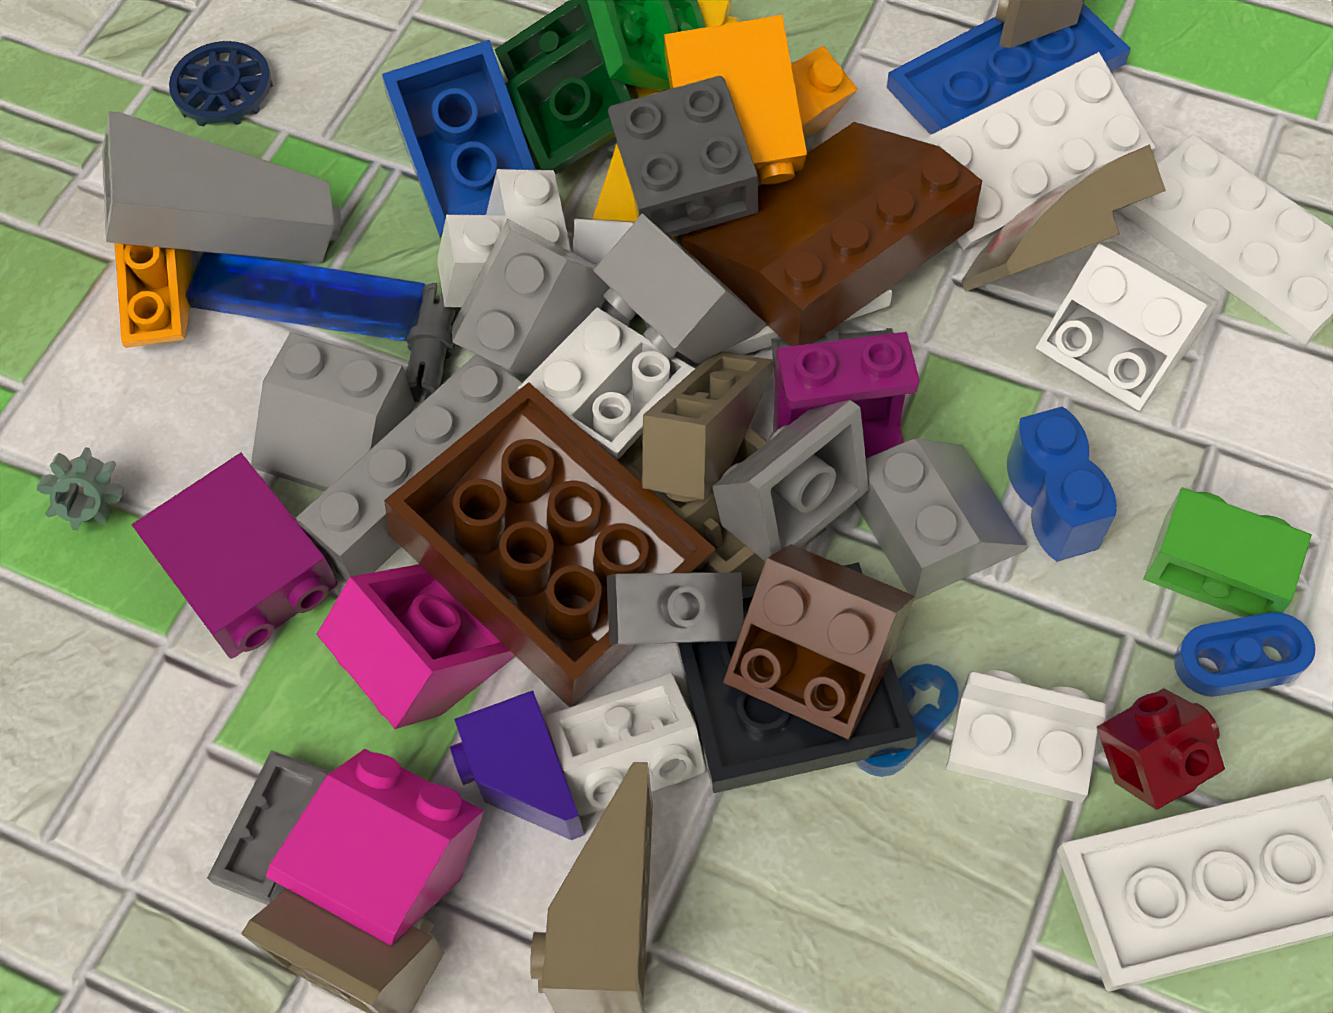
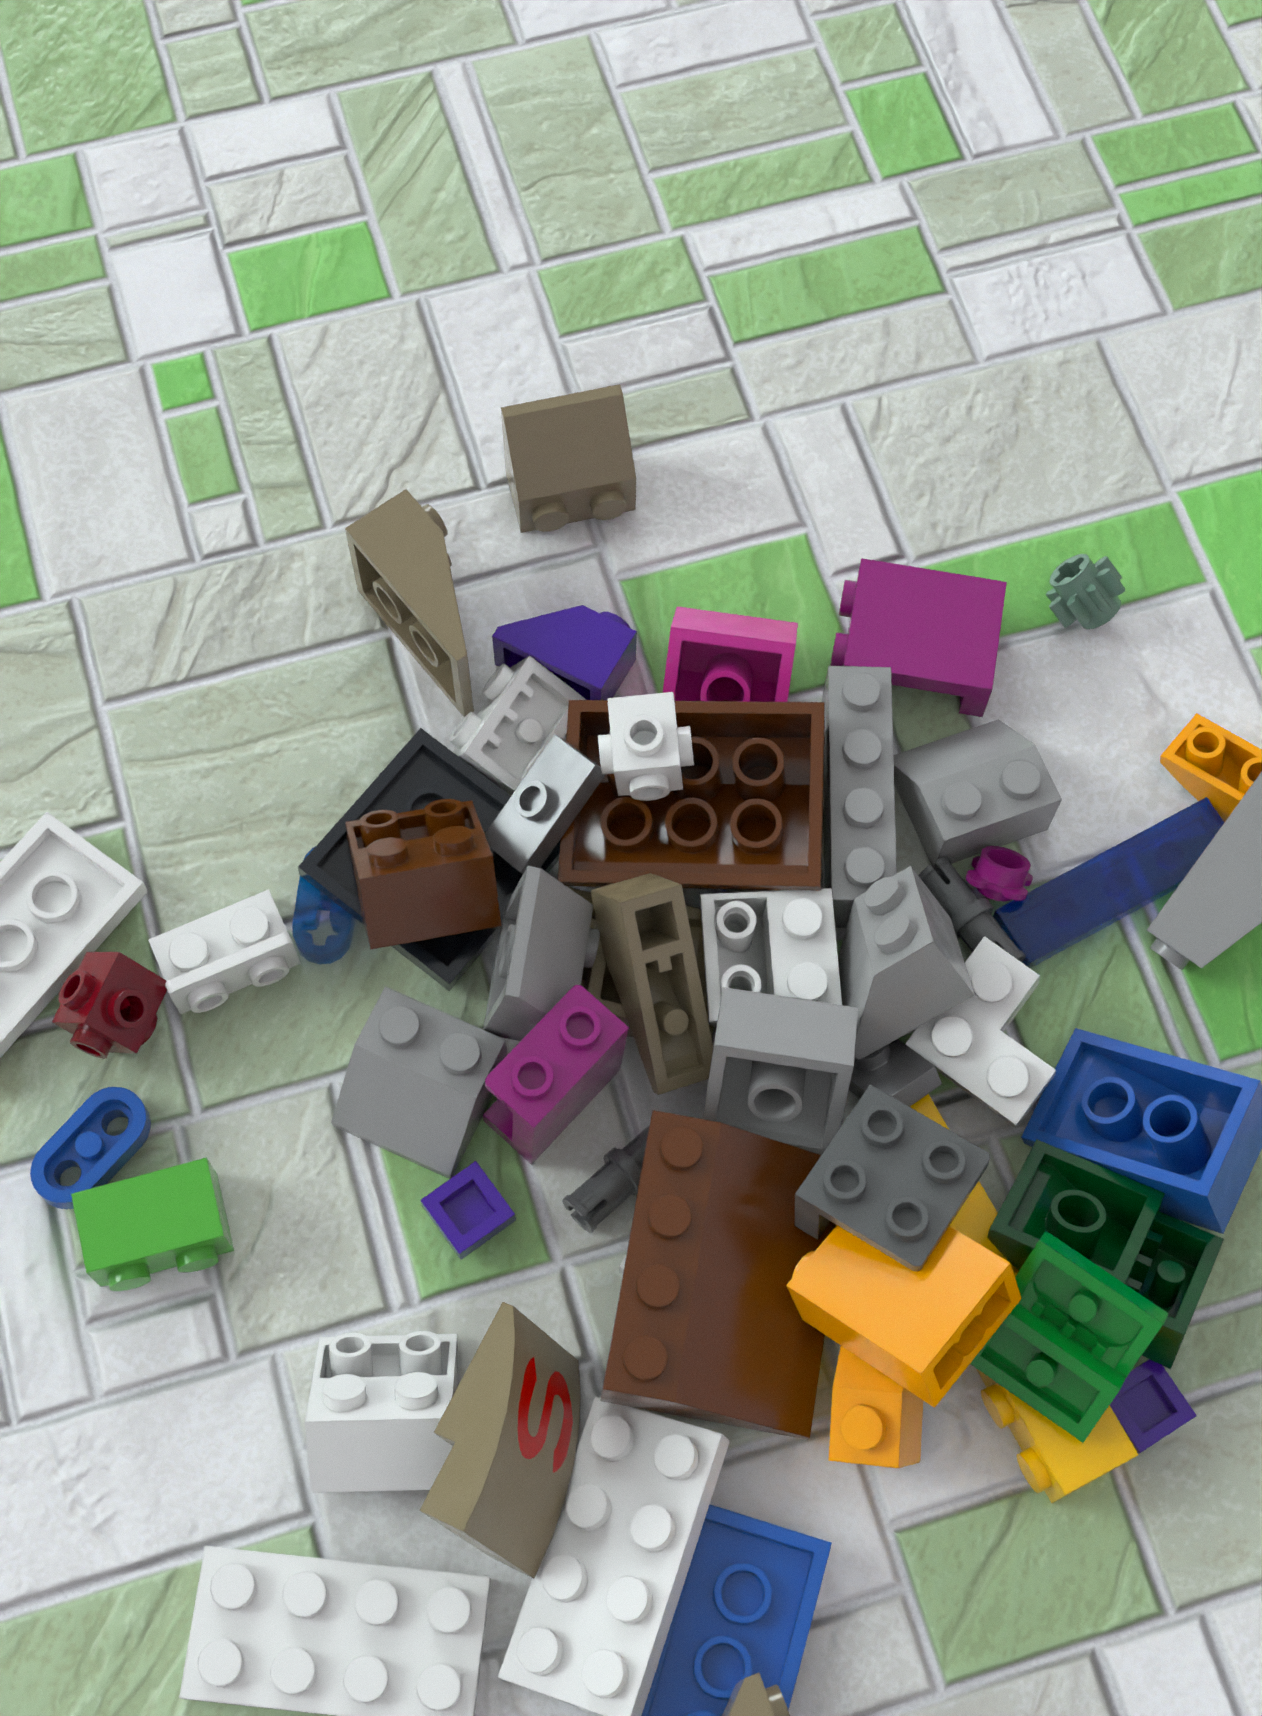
camera: 135 degrees right, 5 degrees up
flat silver plate [207,750,331,905] -> none
dark pink slope [266,748,484,946] -> none
blue brick [1007,406,1117,562] -> none
none -> dark purple plate [420,1161,516,1260]
none -> white brick [598,692,694,801]
none -> magenta plate [965,846,1033,902]

